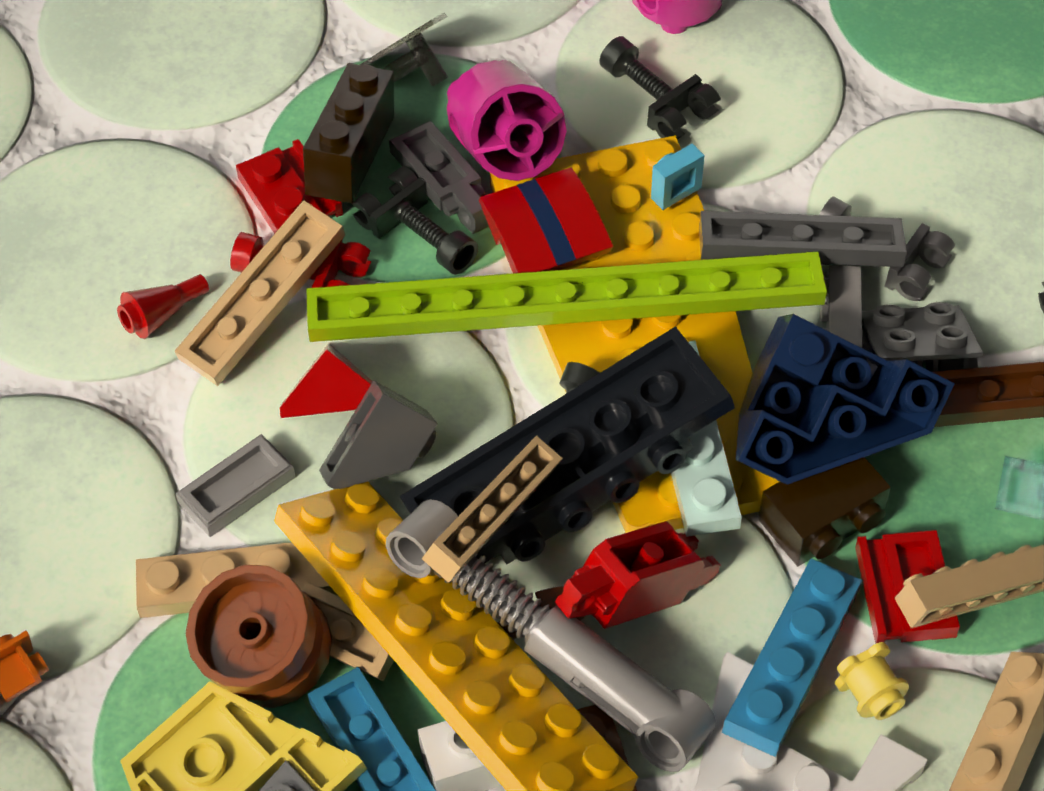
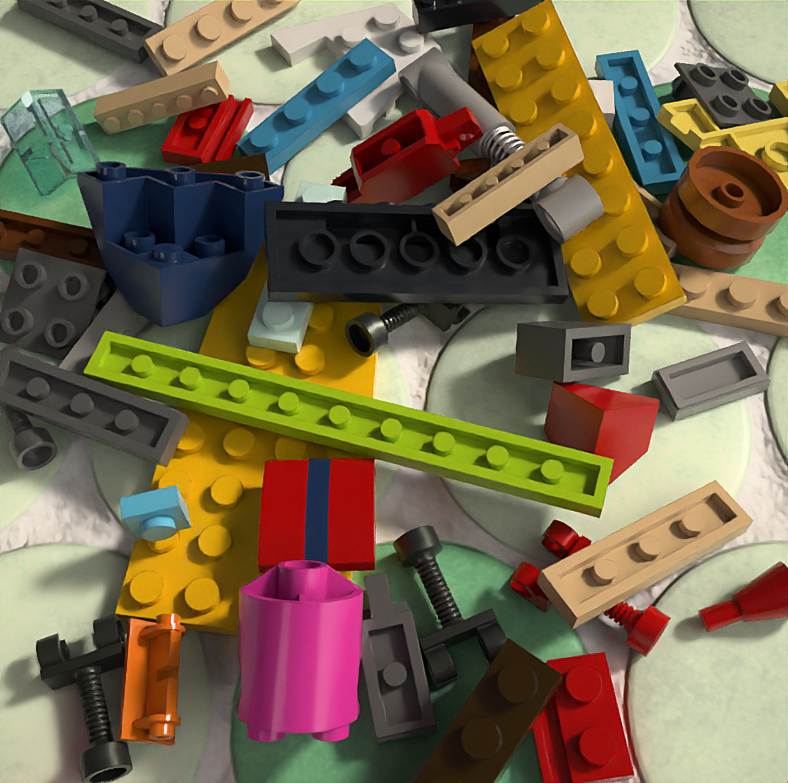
camera: 155 degrees left, 5 degrees up
light yellow brick [835,642,909,720] -> none
none -> orange hinge [118,614,186,746]

